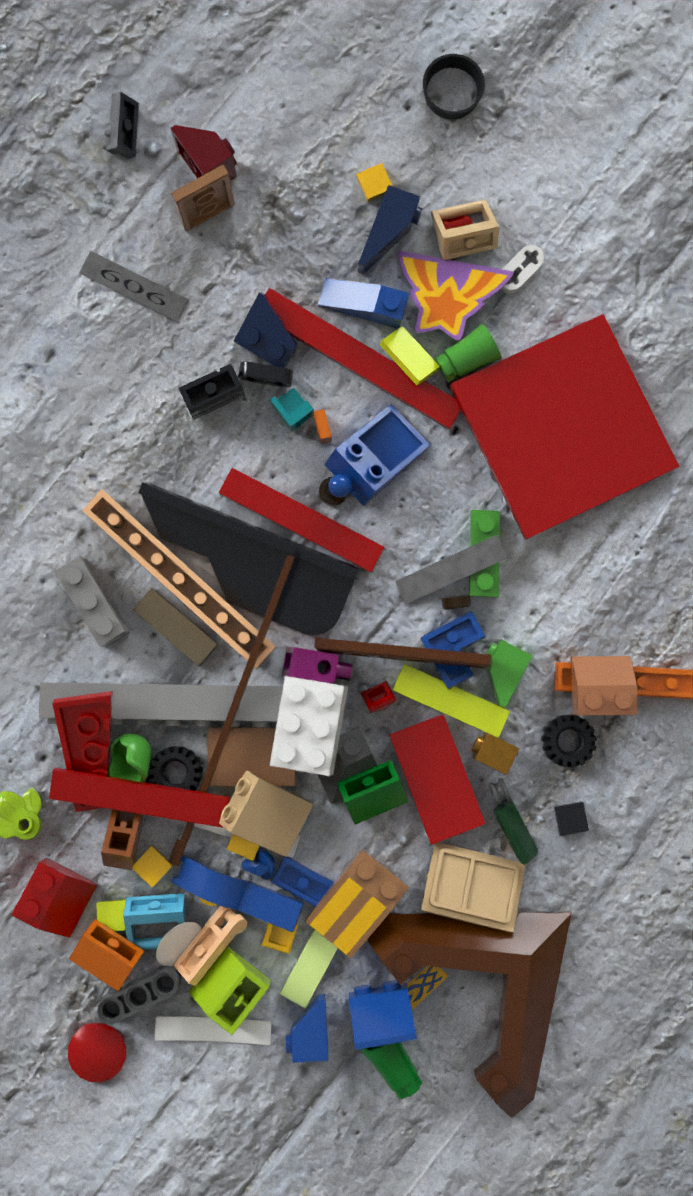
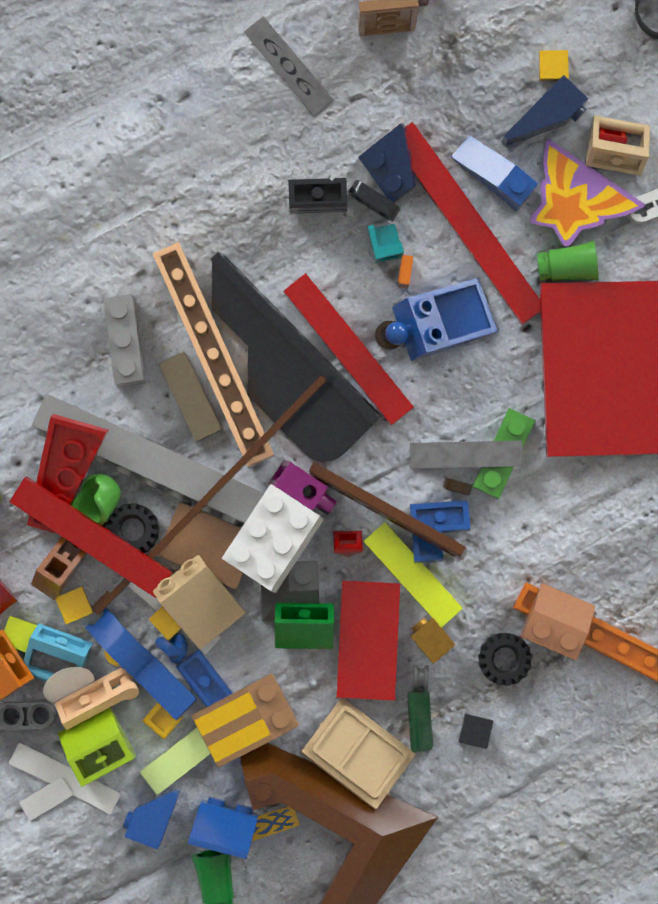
camera: 30 degrees right, 0 degrees up
neon yellow tile [380,326,440,386] -> none
bright green slope [486,639,532,708] -> none
none -> white sticker [19,777,73,821]

